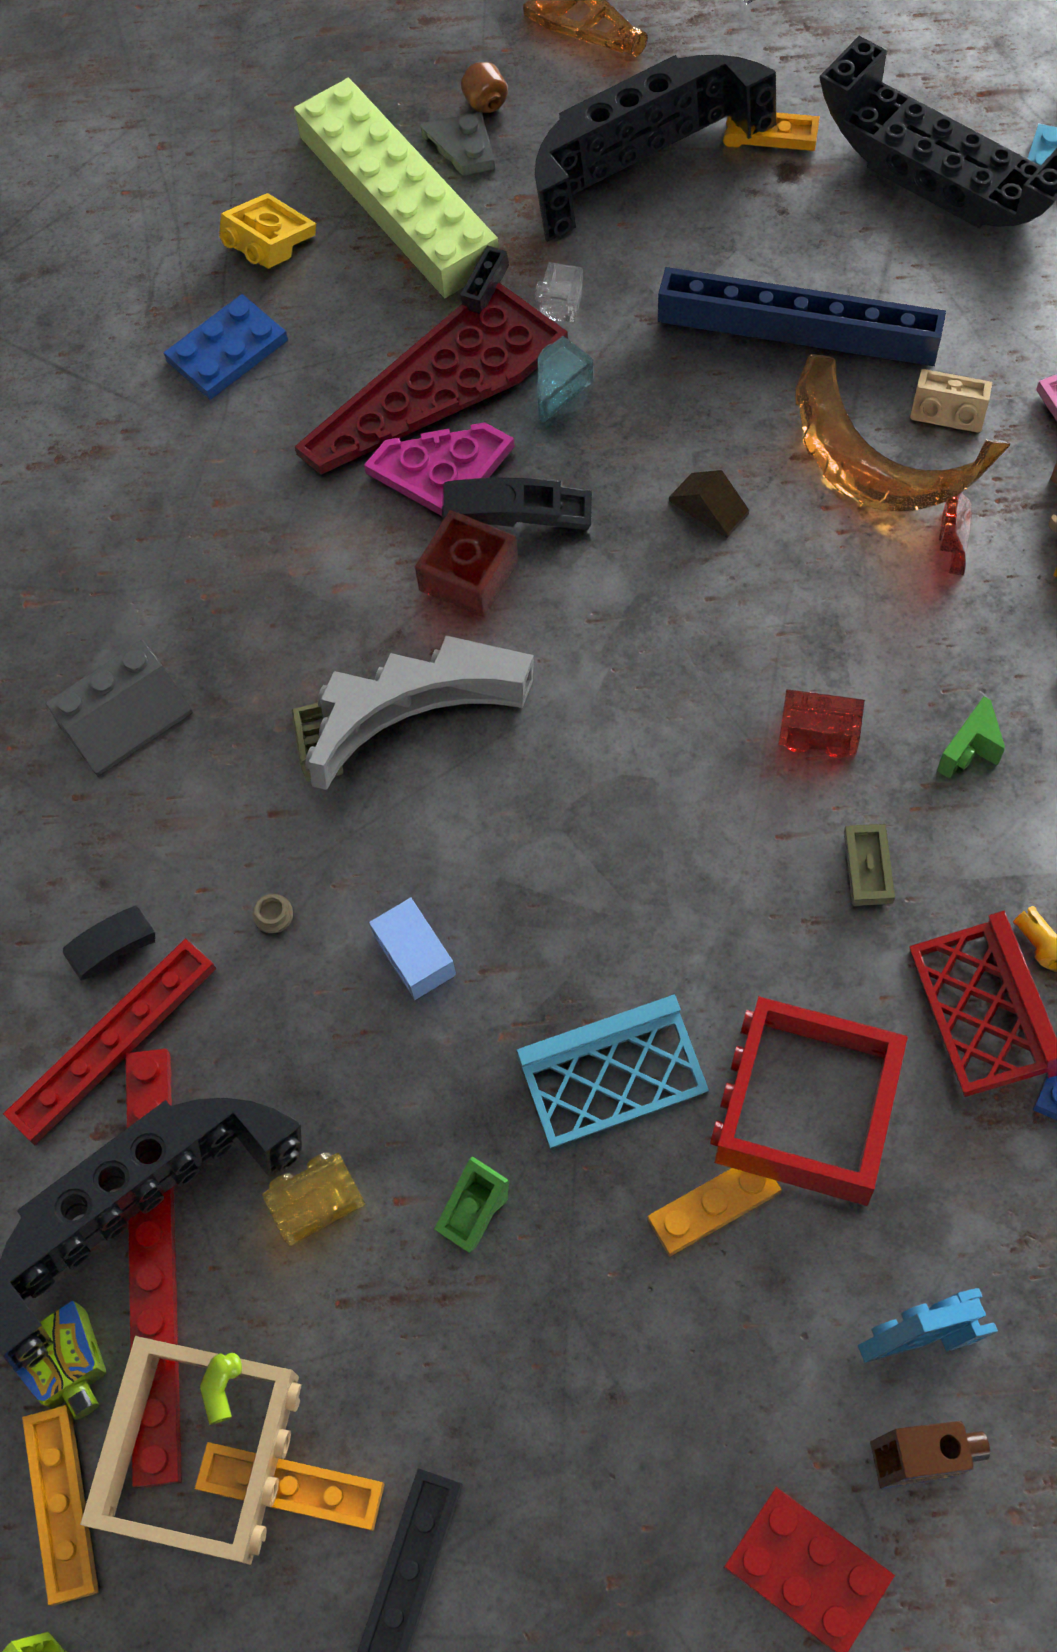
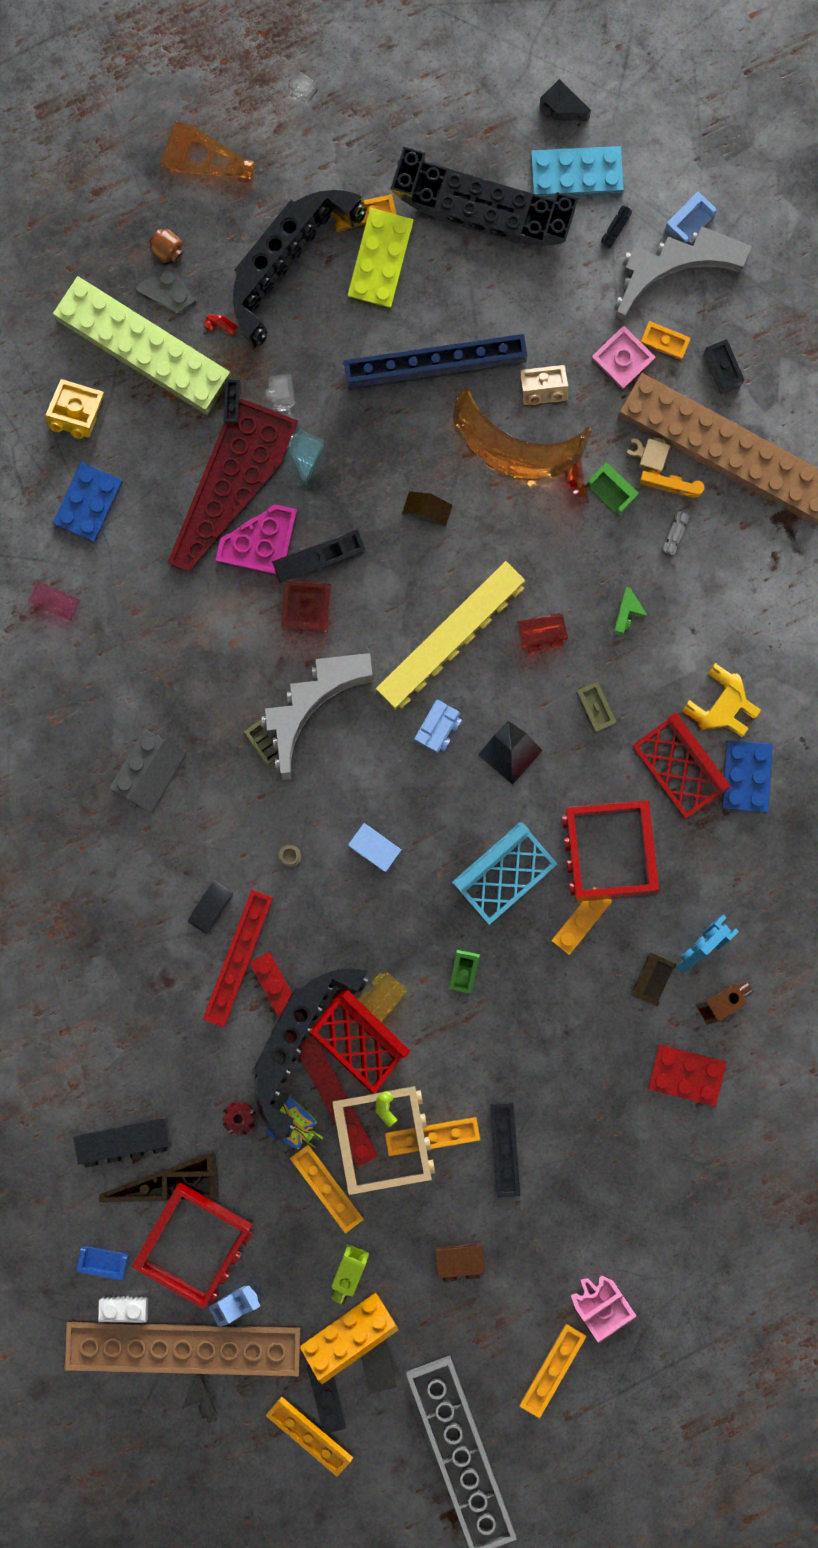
camera: 30 degrees left, 20 degrees up
none -> clear pink plate [28,581,80,621]
none -> red arm [203,315,238,335]
none -> red fence [309,990,410,1094]
none -> neon yellow plate [347,208,414,308]
none -> light yellow brick [376,561,525,710]
none -> light blue brick [414,699,462,754]
none -> black slope [478,721,543,785]
none -> bright green panel [586,462,639,517]
none -> dark brown panel [631,953,677,1006]

